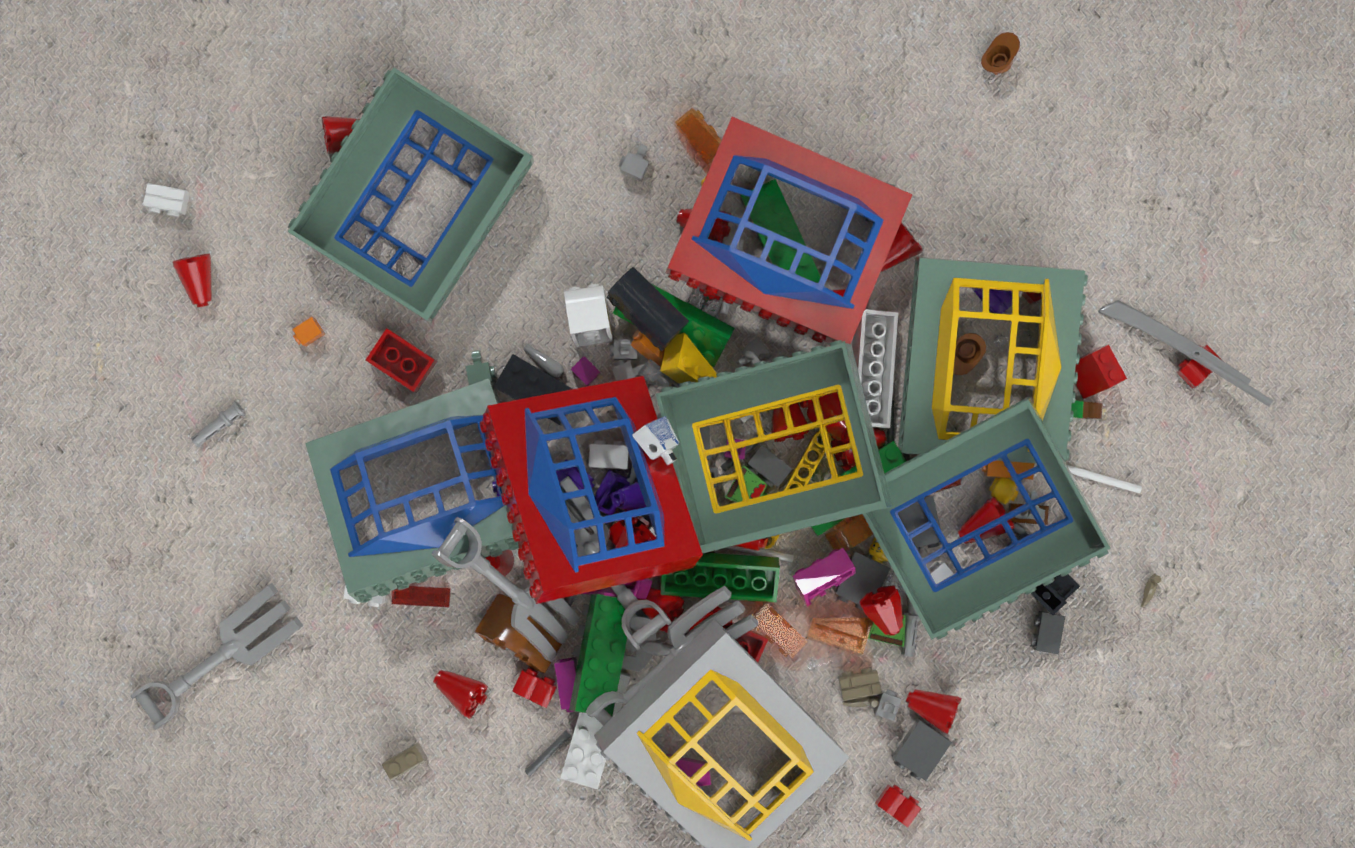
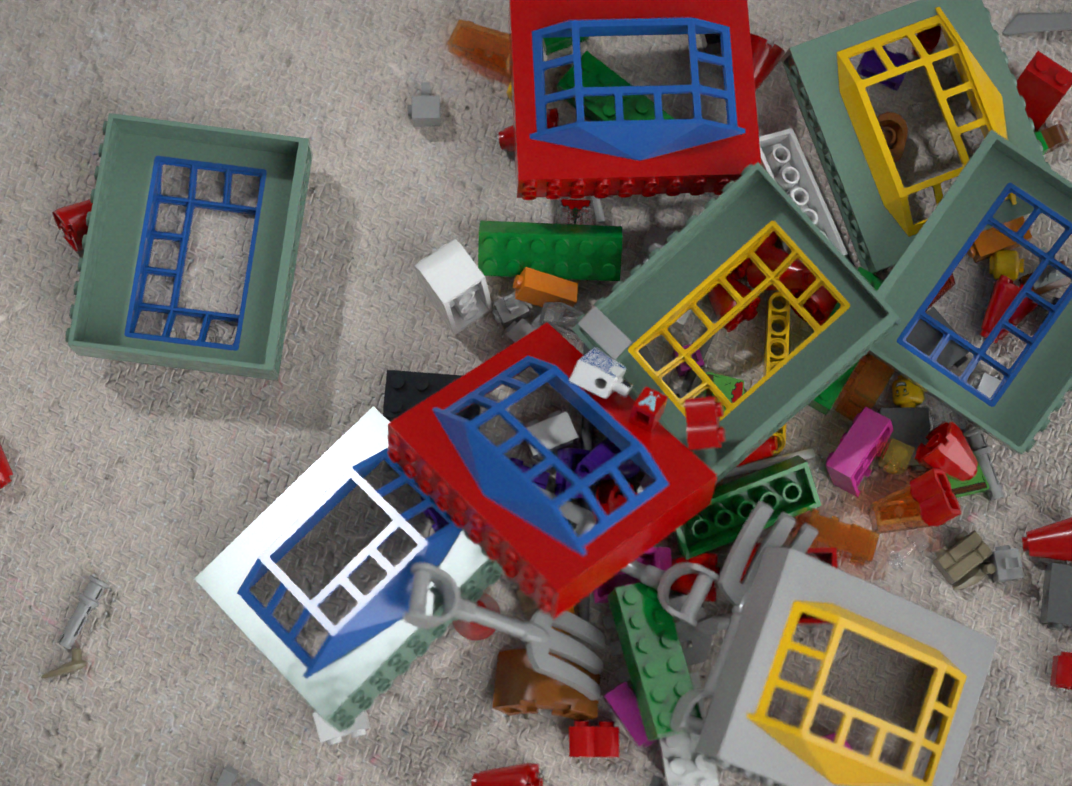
camera: 25 degrees left, 10 degrees down
orange brick [292,317,325,347] -> none
red brick [365,328,438,393] -> none
clear red plate [392,586,451,608] -> none
sand green brick [466,350,496,385] -> none
light grey piece [523,344,564,378] -> none
magenta panel [571,356,601,386] -> none
black brick [606,267,689,351] -> none
yellow wedge [660,333,717,384] -> none
dark grey brick [747,445,792,487] -> none
none -> dark tan bar [41,648,87,679]
none -> light grey slope [578,305,632,360]
none -> red brick [629,386,668,432]
none -> red brick [685,396,726,451]
none -> clear yellow brick [878,438,915,475]
none -> red brick [910,468,962,527]

